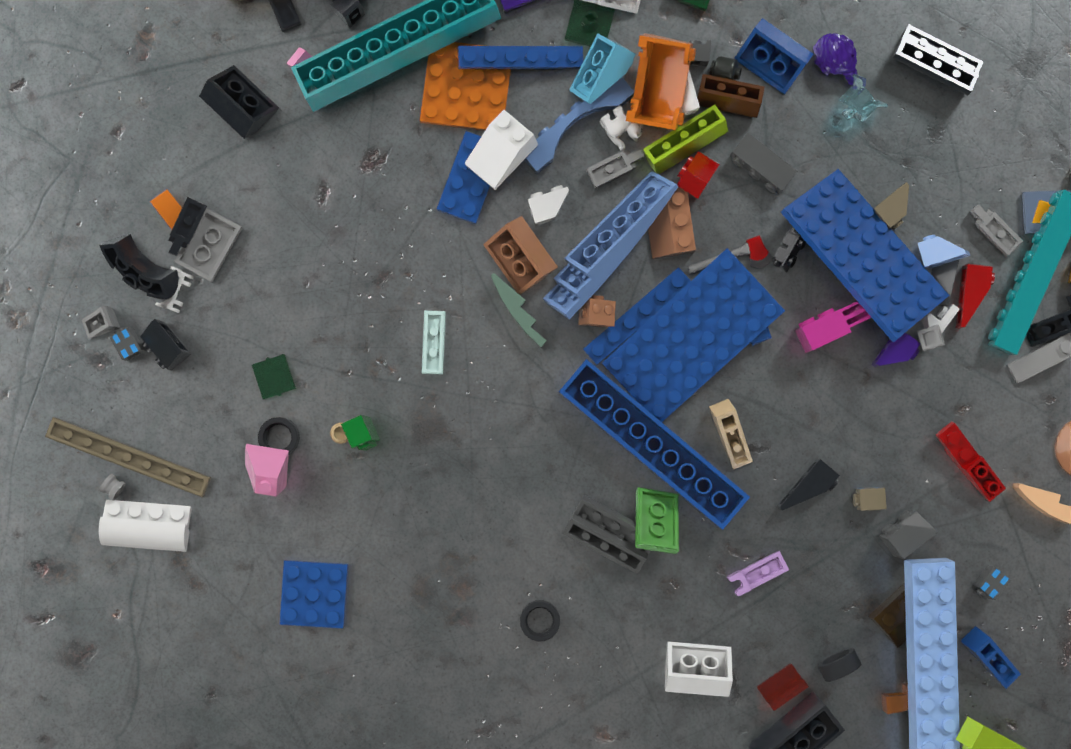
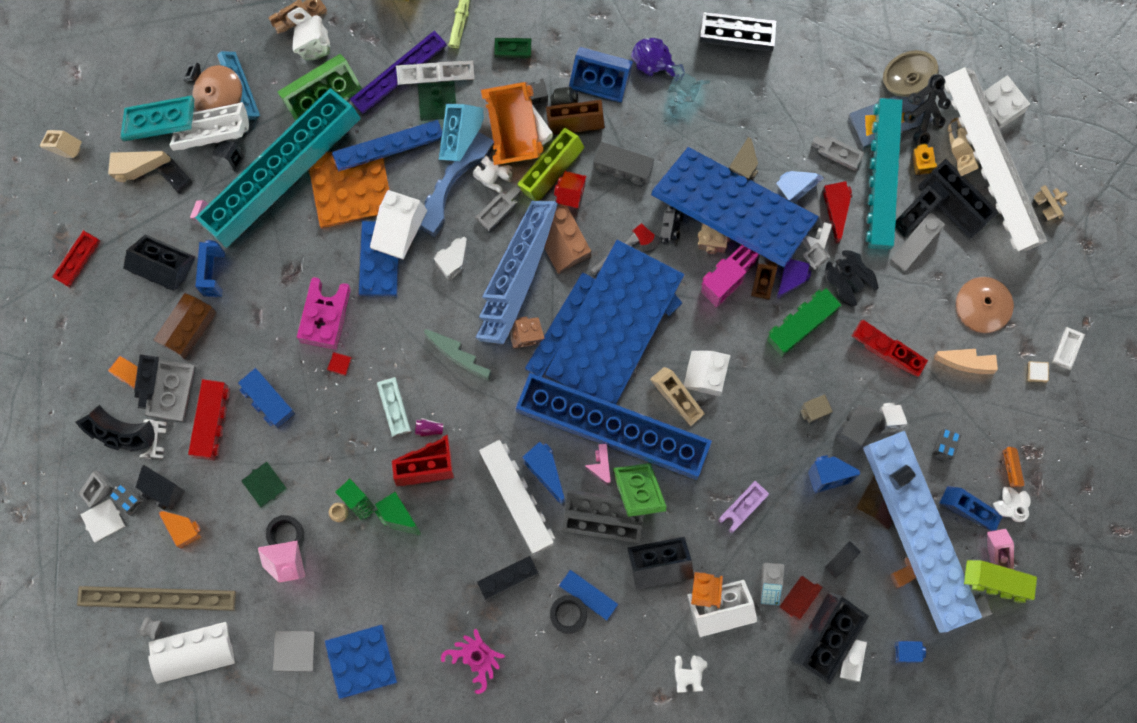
camera: 15 degrees left, 10 degrees down
nougat slope [483,216,558,295] -> none
black slope [777,459,840,510] -> none
none -> red tile [52,230,100,287]
none -> white piece [80,499,126,543]
none -> reddish brown slope [153,293,217,360]
none -> orange slope [159,511,201,549]
none -> red brick [188,379,230,461]
none -> blue panel [195,240,226,297]
none -> blue brick [238,368,295,429]
none -> light grey tile [273,631,315,672]
none -> dark pink brick [296,277,351,350]
none -> red tile [327,352,352,376]
none -> green slope [374,492,421,535]
none -> red wedge [392,434,454,487]
none -> magenta cone [415,418,443,437]
none -> dark pink animal [441,629,505,694]
none -> black brick [477,556,539,602]
none -> white brick [479,440,555,556]
none -> blue slope [522,442,565,506]
none -> blue tile [559,570,618,621]
none -> bright pink slope [585,444,611,486]
none -> black slope [627,536,694,590]
none -> white animal [675,655,707,693]
none -> white slope [684,351,730,397]
none -> orange plate [691,572,723,609]
none -> tan head [697,223,730,254]
none -> reddish brown slope [751,255,778,300]
none -> slope [760,563,784,606]
none -> green brick [767,288,841,357]
none -> blue slope [808,455,860,493]
none -> black piece [825,250,879,306]
none -> white slope [878,403,907,433]
none -> black brick [889,464,916,490]
none -> bright pink slope [987,529,1014,570]
none -> white plate [993,487,1031,522]
none -> orange slope [1003,447,1025,488]

